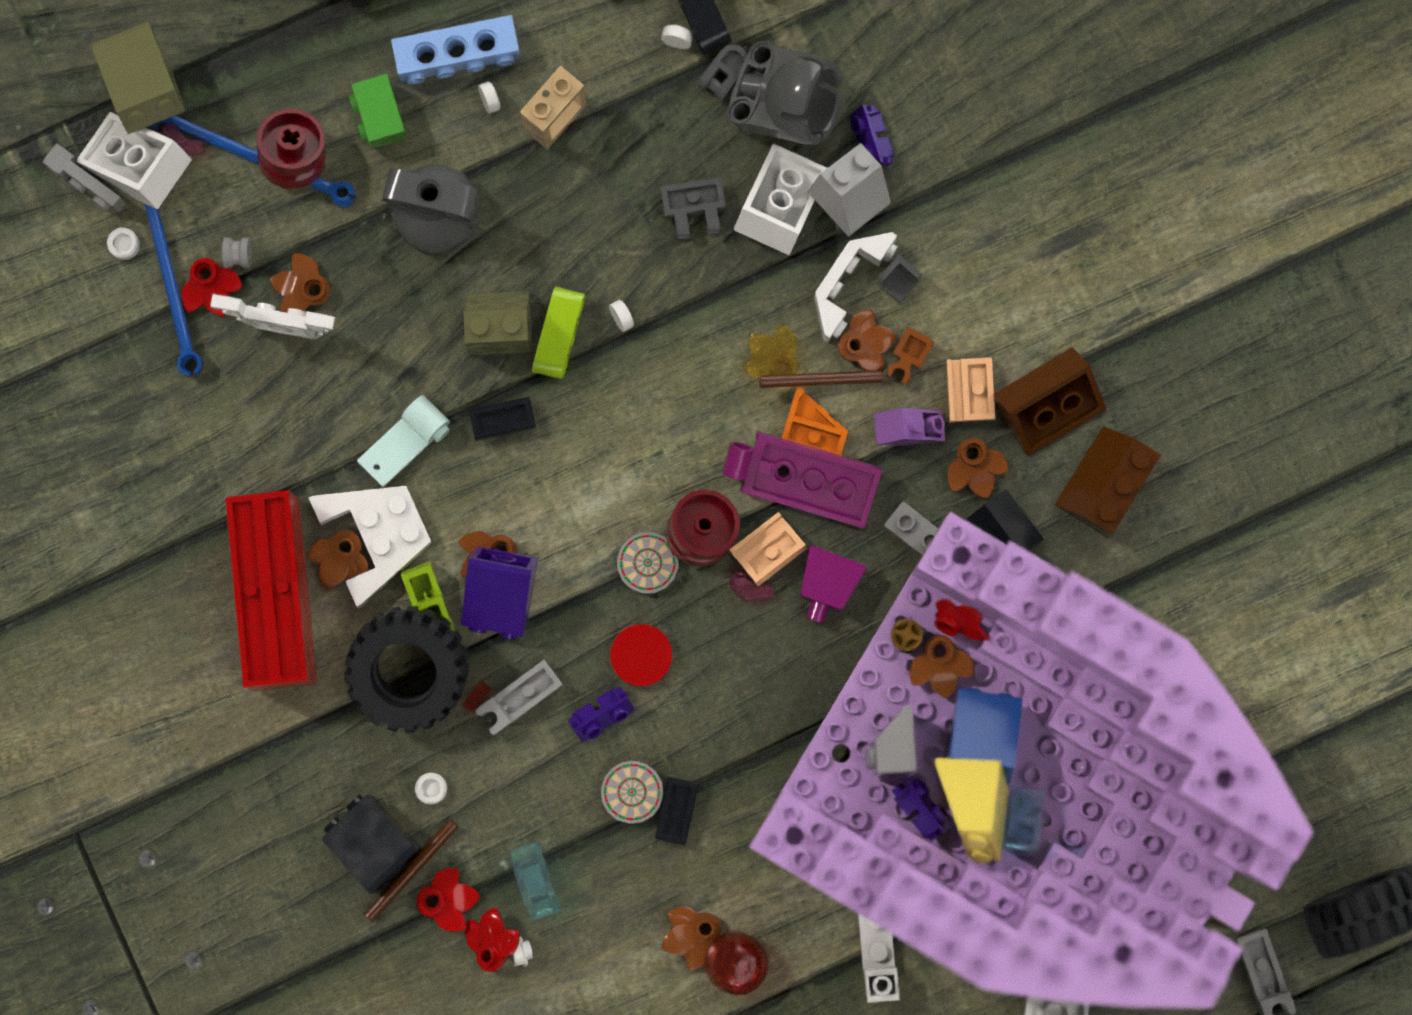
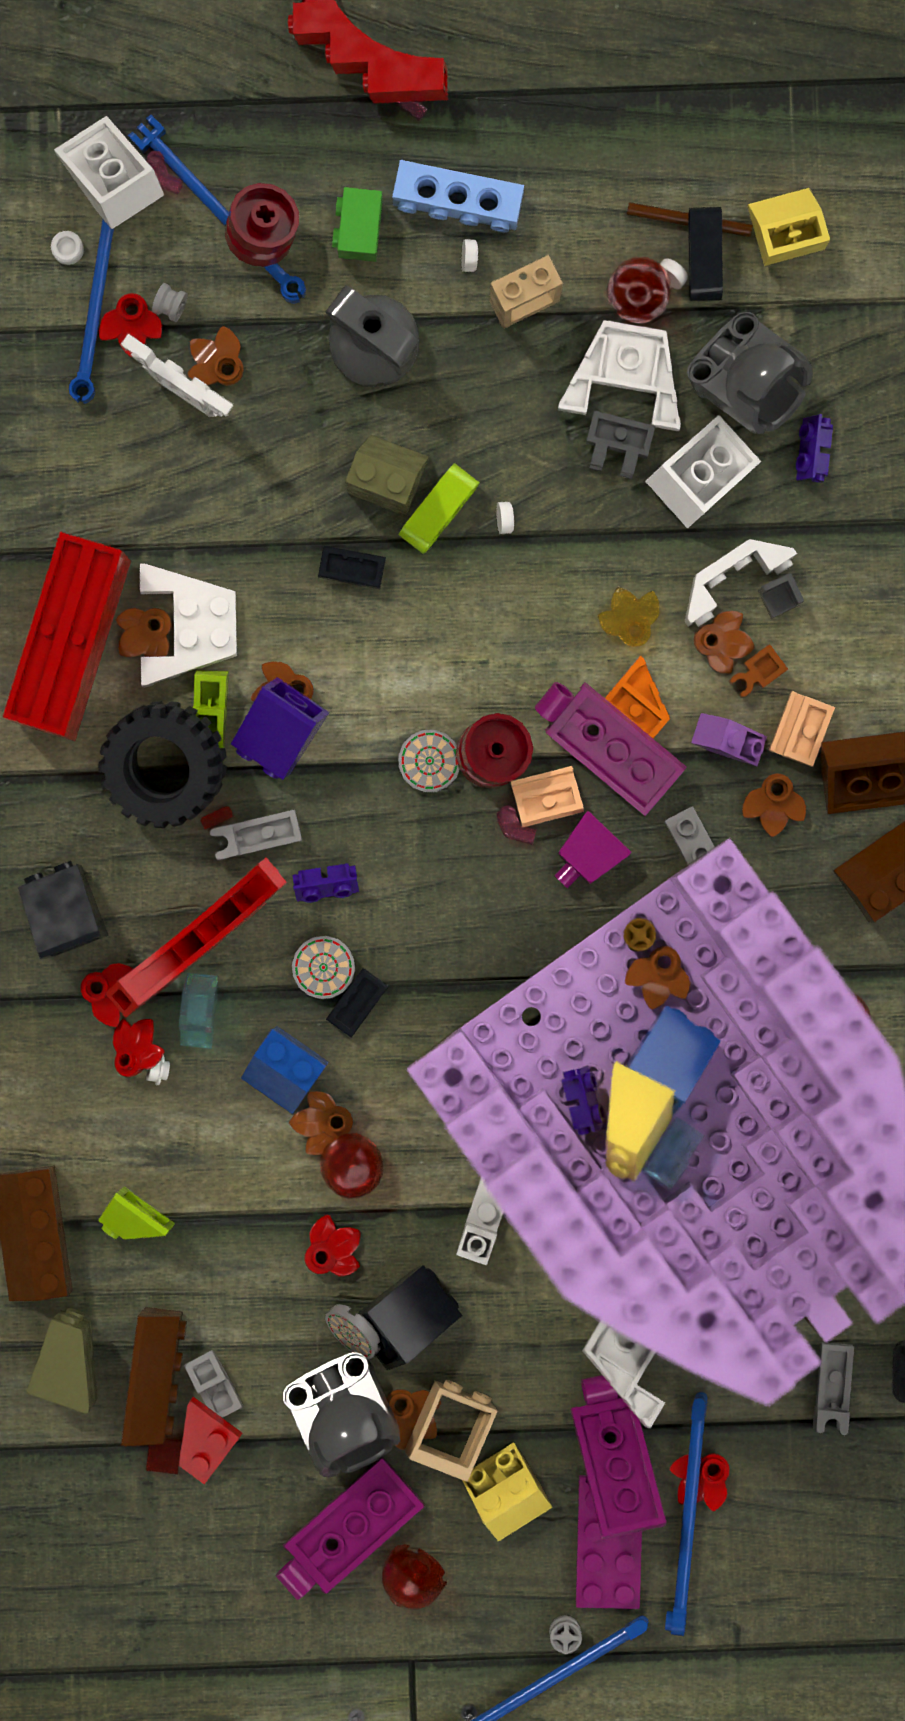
camera: 20 degrees right, 5 degrees up
light grey plate [43,144,126,213] -> none
olive slope [91,22,185,134] -> none
light aqua door [357,395,450,487] -> none
reddish brown bar [364,819,459,922] -> none
white tile [415,773,447,804] -> none
red tile [610,624,672,686] -> none
dark grey plate [697,45,747,102] -> none
reddish brown bar [759,370,883,388] -> none
light grey slope [807,143,891,237] -> none
light grey slope [865,706,916,776] -> none
red plate [934,599,990,641] -> none
black slope [965,490,1044,551] -> none
none -> red arch [105,858,287,1018]
none -> blue slope [241,1026,329,1114]
none -> white wing [558,320,681,431]
none -> clear red cylinder [607,257,671,323]

